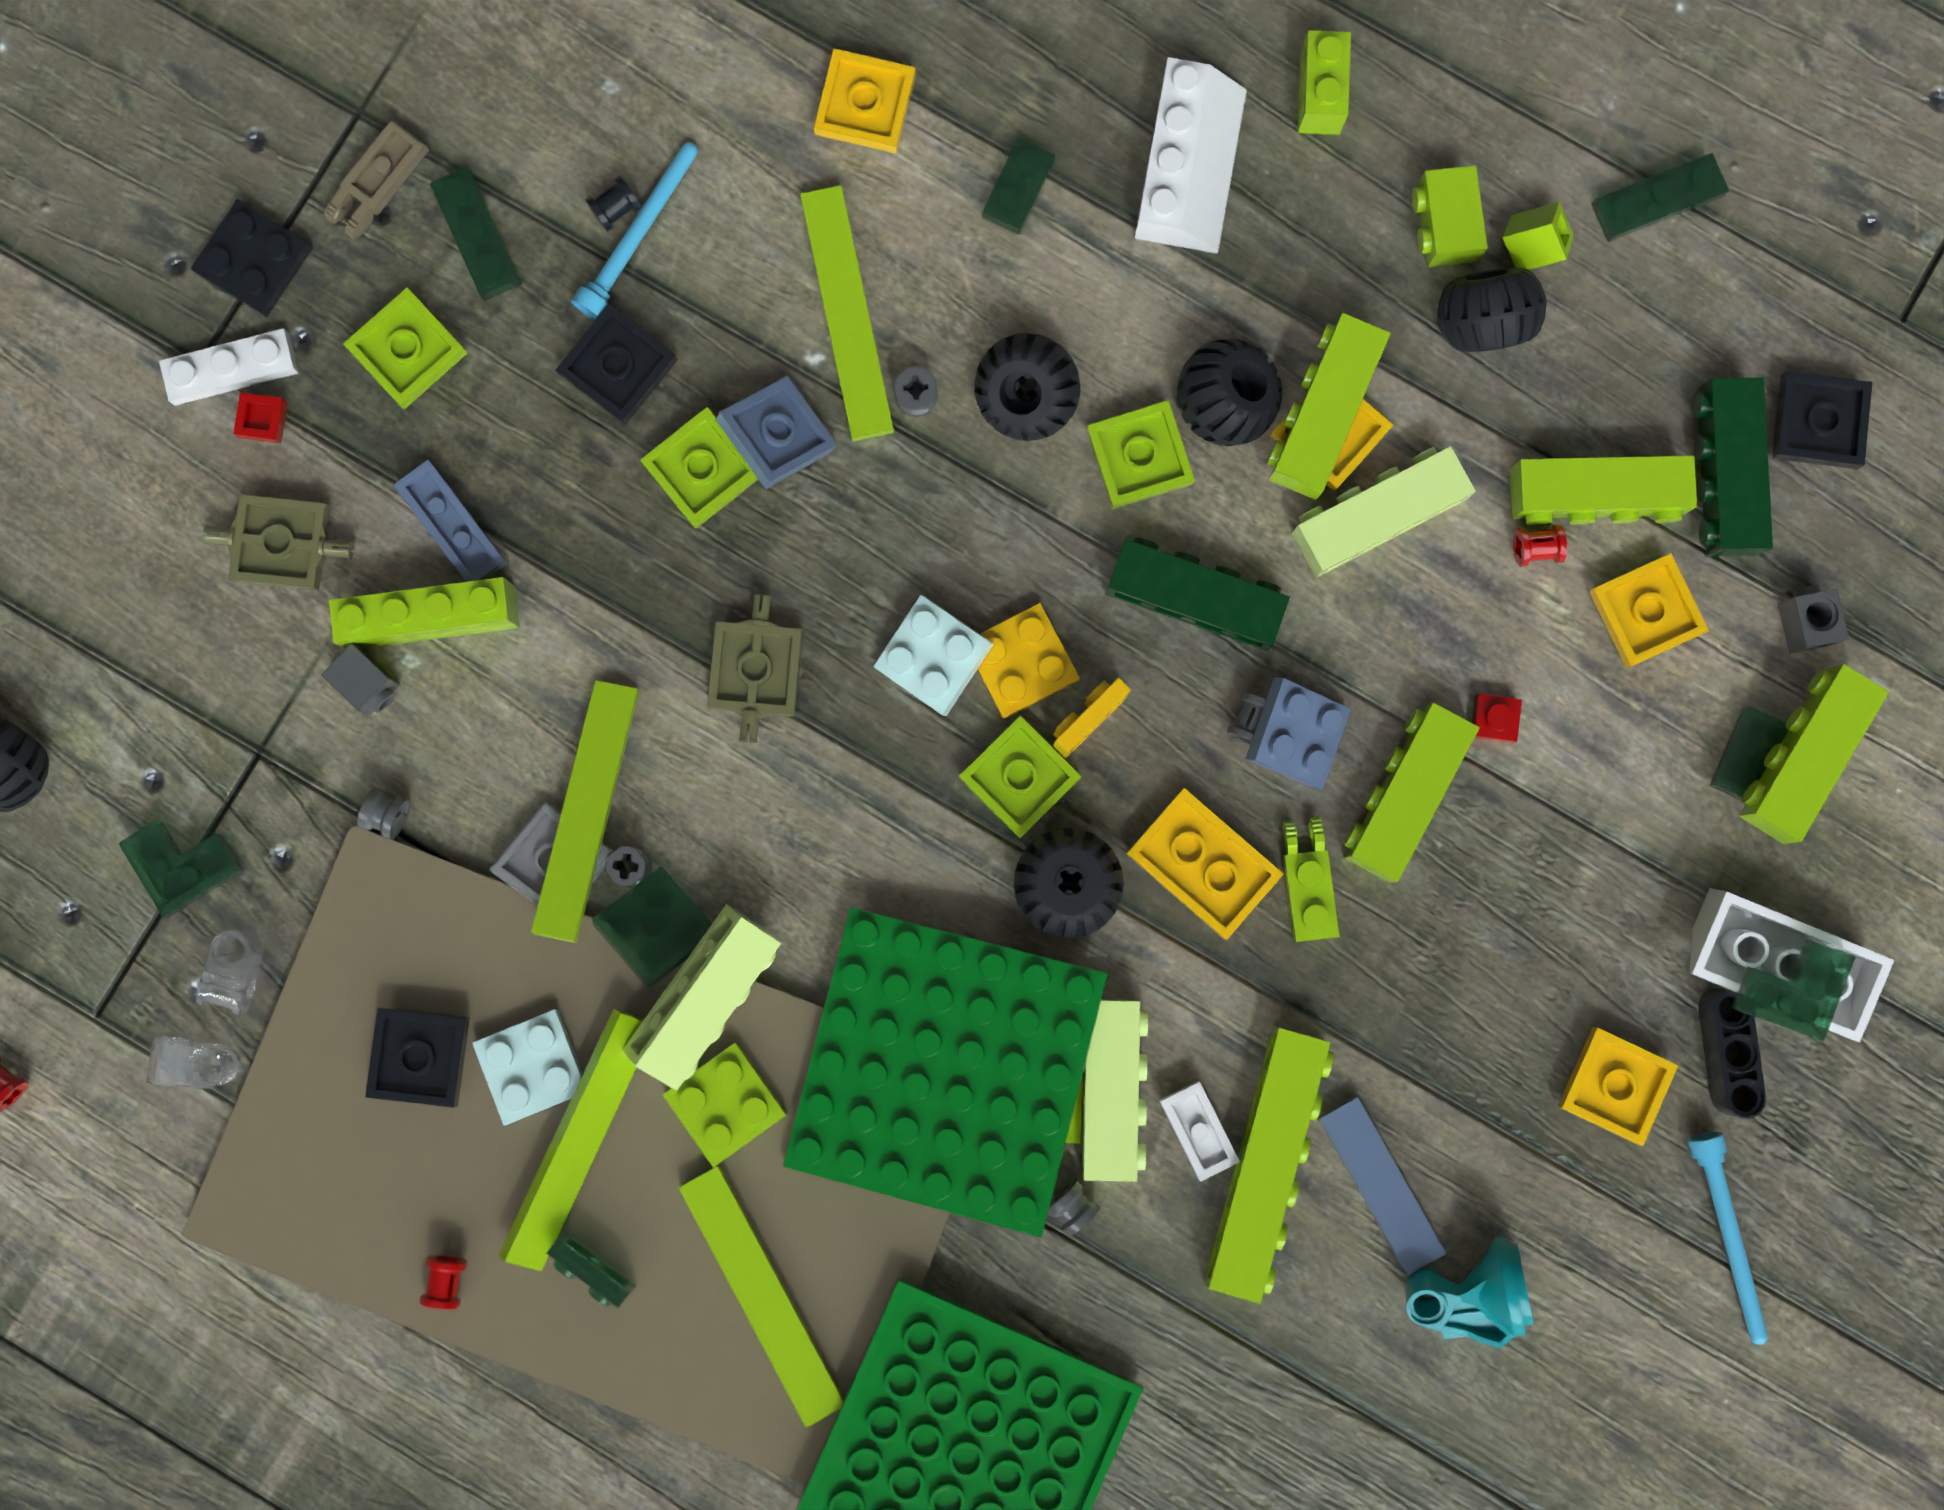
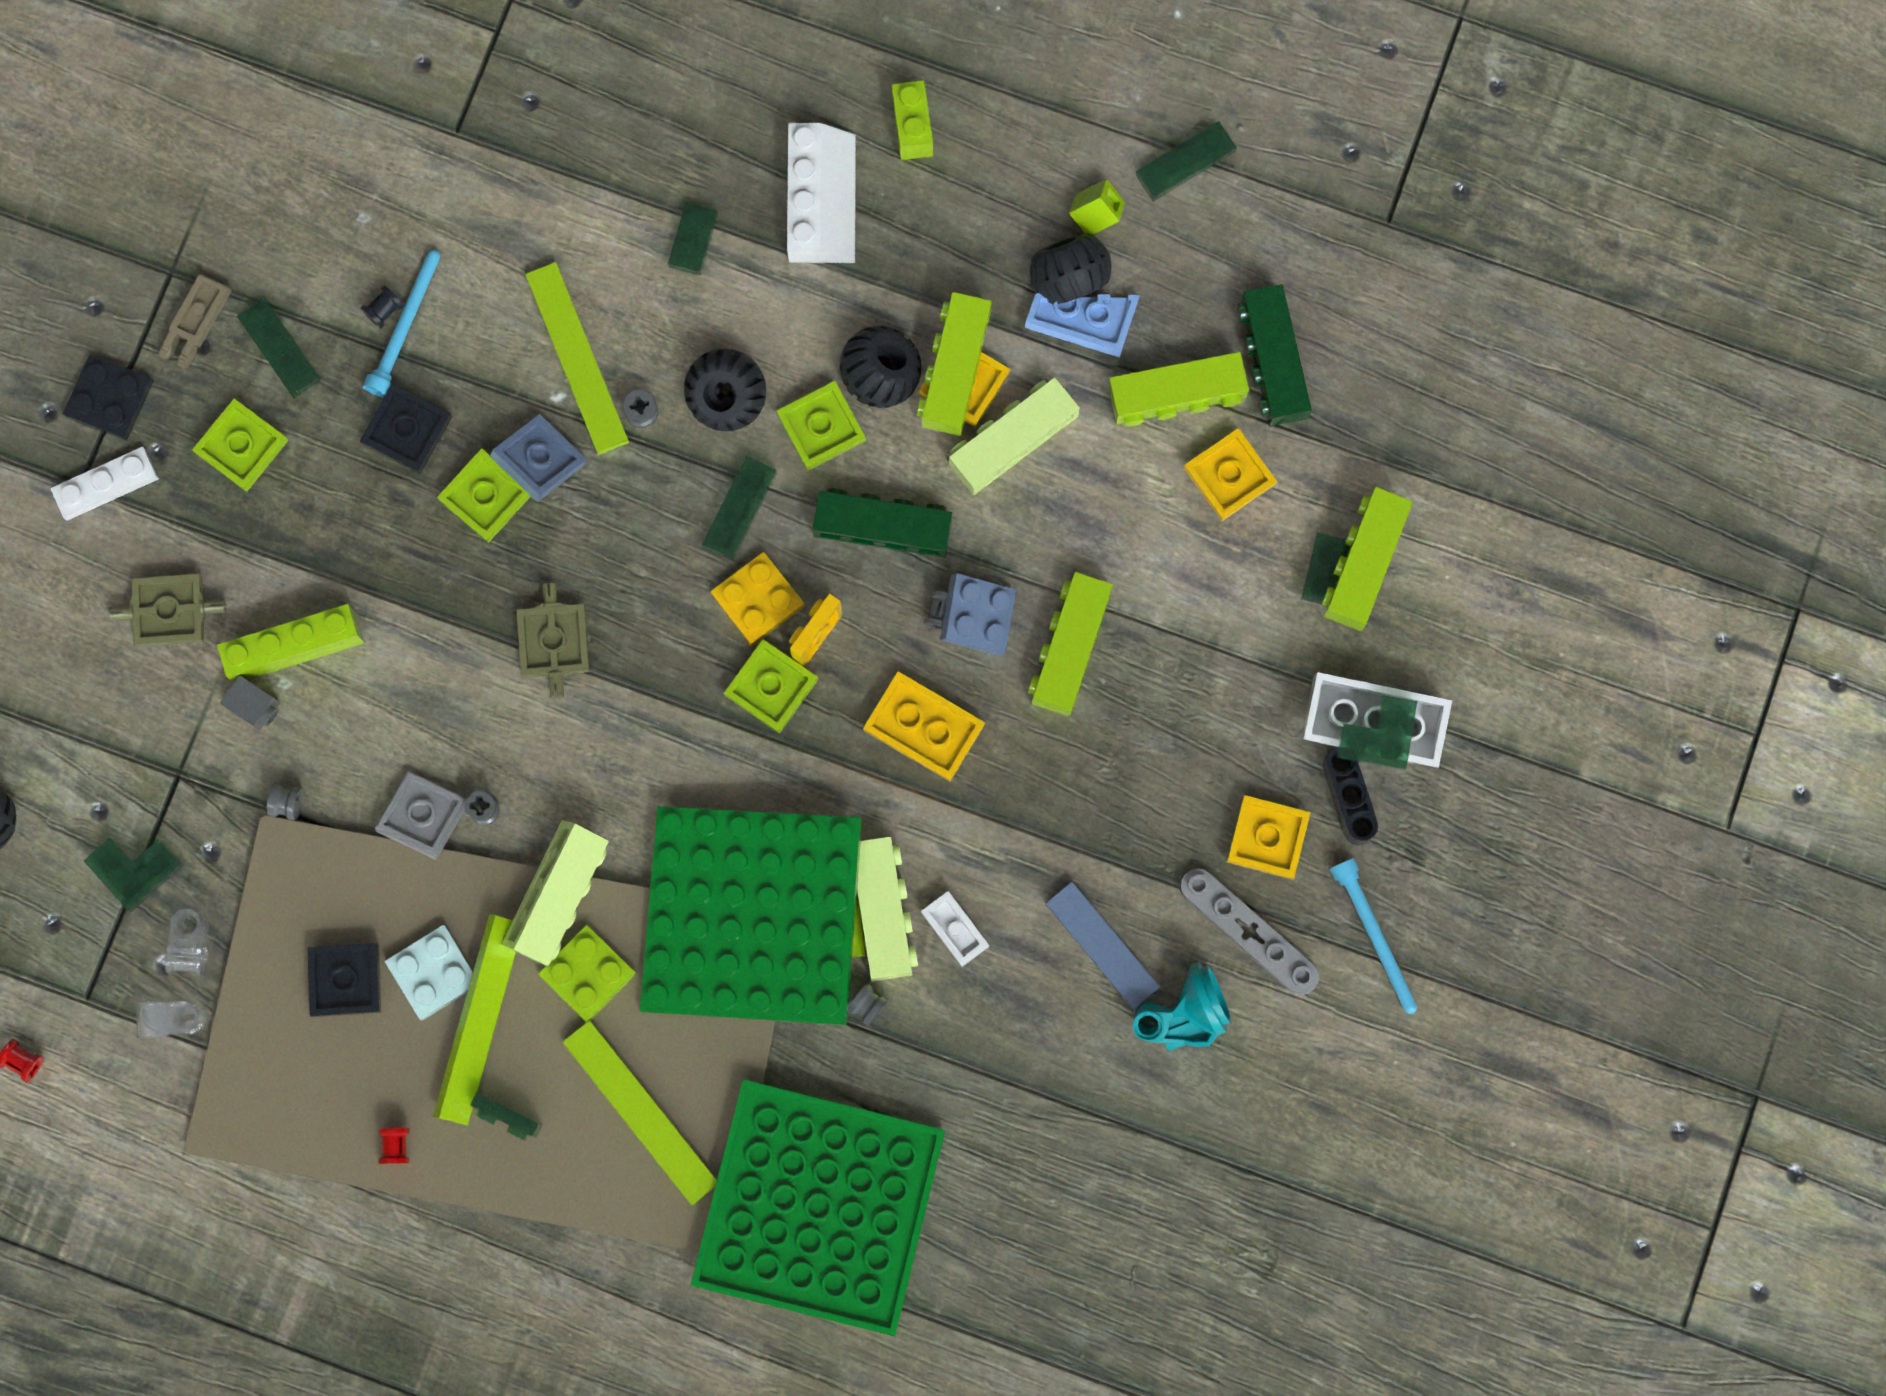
camera: 10 degrees left, 5 degrees down
red plate [233,392,288,444] -> none
sand blue plate [394,460,508,582] -> none
lime tile [531,680,639,943] -> none
clear green plate [592,866,712,989] -> none
yellow plate [814,49,916,154] -> none
light aqua plate [873,595,994,716] -> none
black wheel [1014,828,1124,938] -> none
lime brick [1204,1026,1334,1304] -> none
lime hinge [1282,816,1340,942] -> none
lime brick [1412,165,1488,268] -> none
red plate [1472,693,1522,744] -> none
red bush [1513,524,1567,567] -> none
black plate [1772,371,1873,469] -> none
dark grey brick [1778,585,1849,654] -> none
none -> clear green plate [702,456,777,561]
none -> light blue wing [1025,294,1140,358]
none -> light grey piece [1180,869,1319,995]

